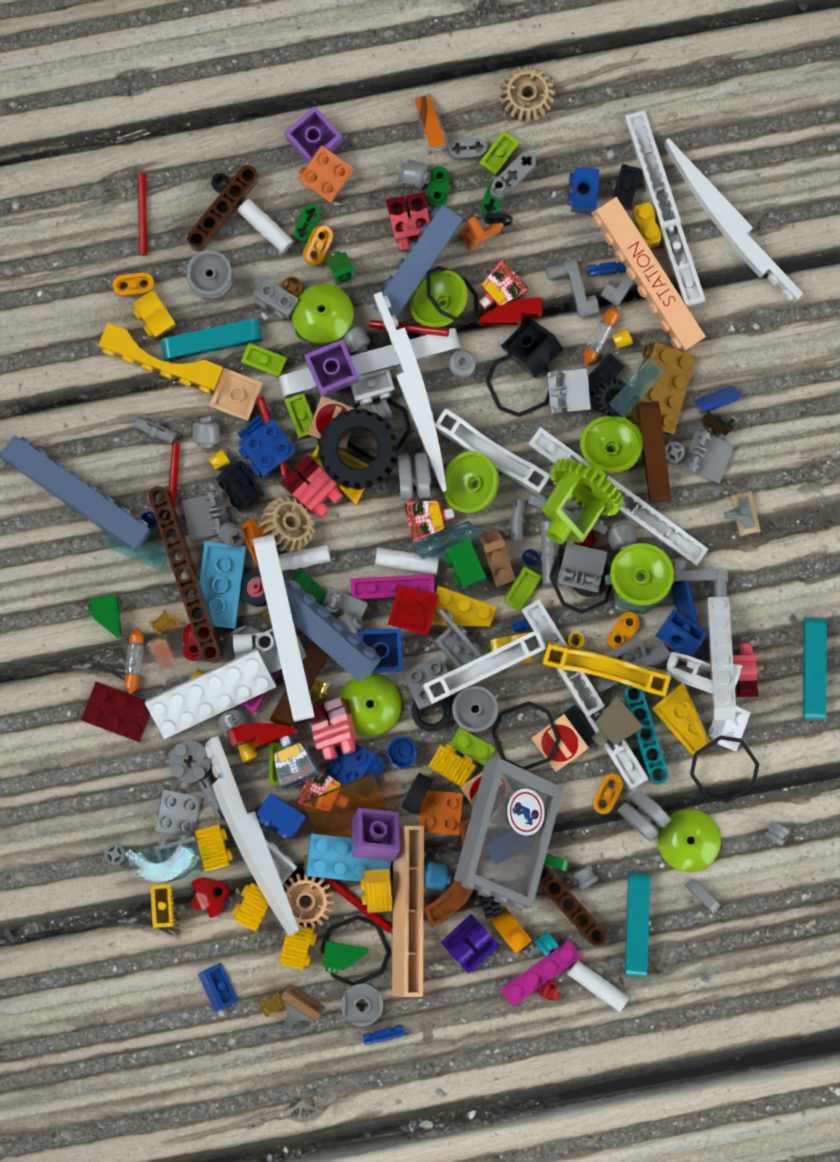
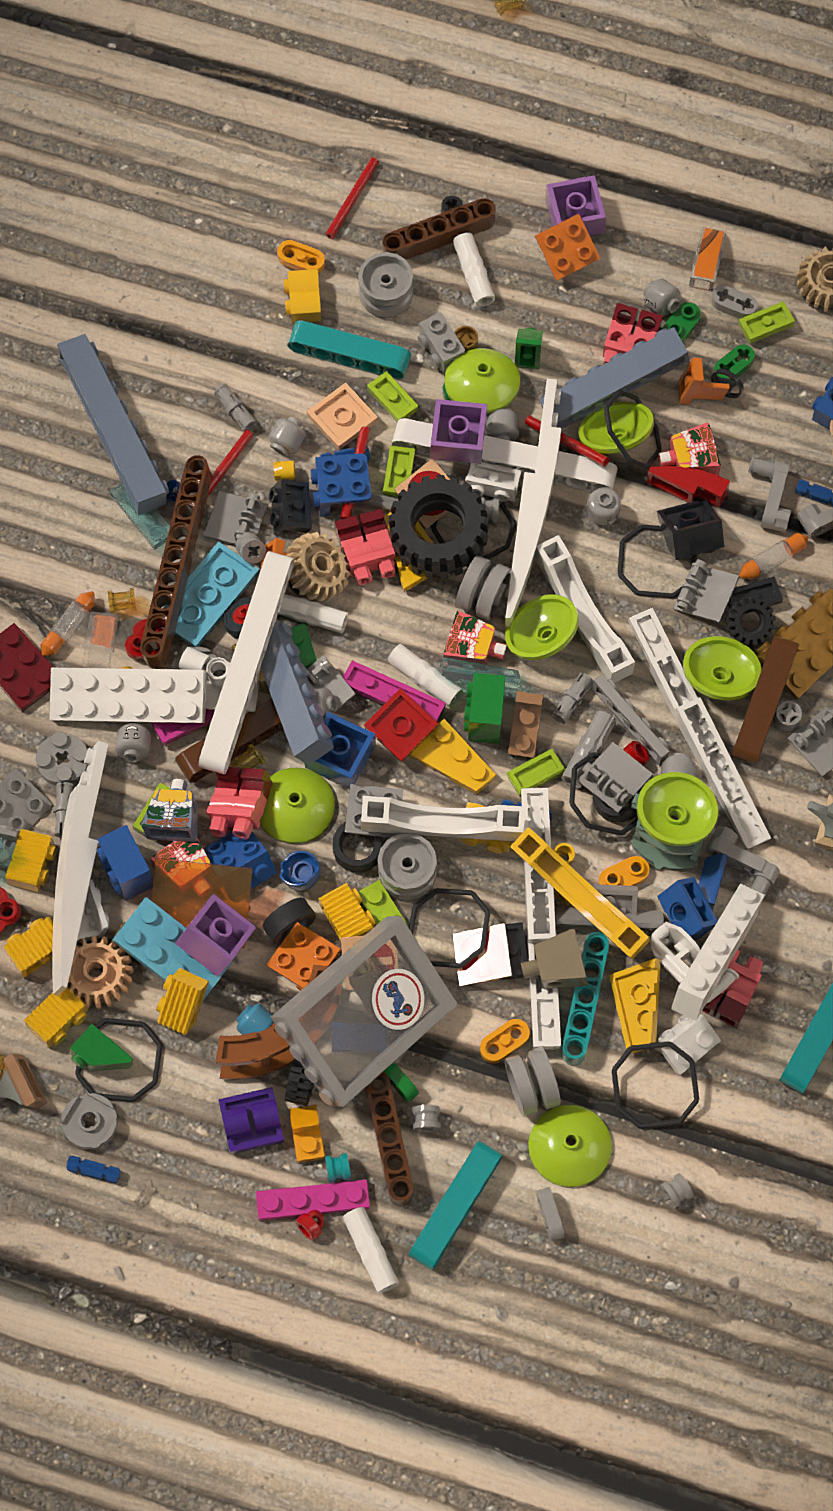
camera: 30 degrees right, 15 degrees down
green slope [88,595,122,638] -> none
yellow arch [99,323,224,394] -> none
red slope [226,723,297,749] -> none
yellow hose [238,741,259,763] -> none
green beam [294,204,321,243] -> none
light orange plate [303,225,333,265] -> none
red bar [324,878,393,933] -> none
light nougat brick [392,826,424,997] -> none
light grey bracket [434,609,483,668] -> none
light grey beam [490,152,536,200] -> none
clear blue hinge [522,549,539,566] -> none
lime piece [541,458,624,544] -> none
clear light blue plate [609,357,666,419] -> none
yellow hose [612,328,633,349] -> none

